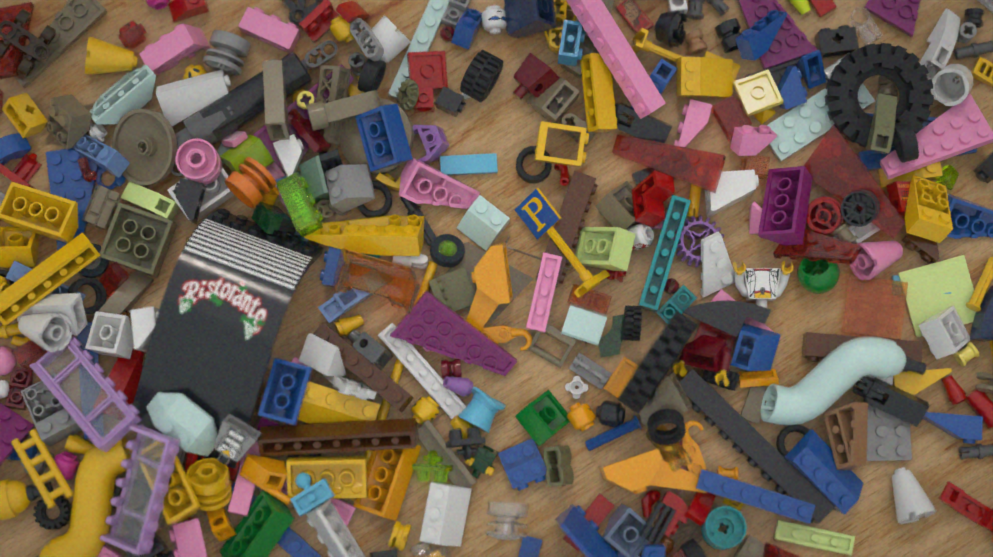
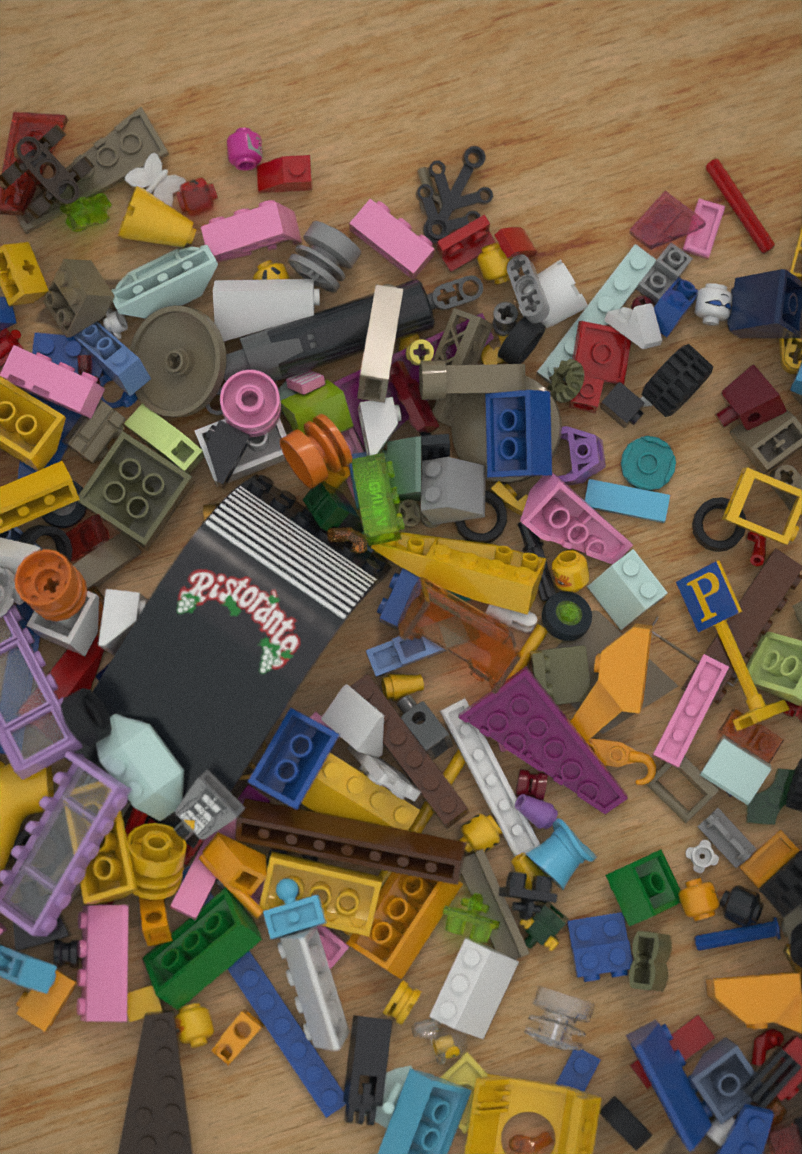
camera: 10 degrees right, 0 degrees up
none -> bright pink wedge [0,345,105,419]
none -> orange wheel [14,549,87,622]
none -> clear neon green hips [59,193,111,232]
none -> black tyre [61,688,112,746]
none -> white piece [125,153,186,207]
none -> clear orange arm [327,527,369,553]
none -> yellow head [552,550,589,593]
none -> white slope [604,303,662,349]
none -> teal tile [620,436,676,491]

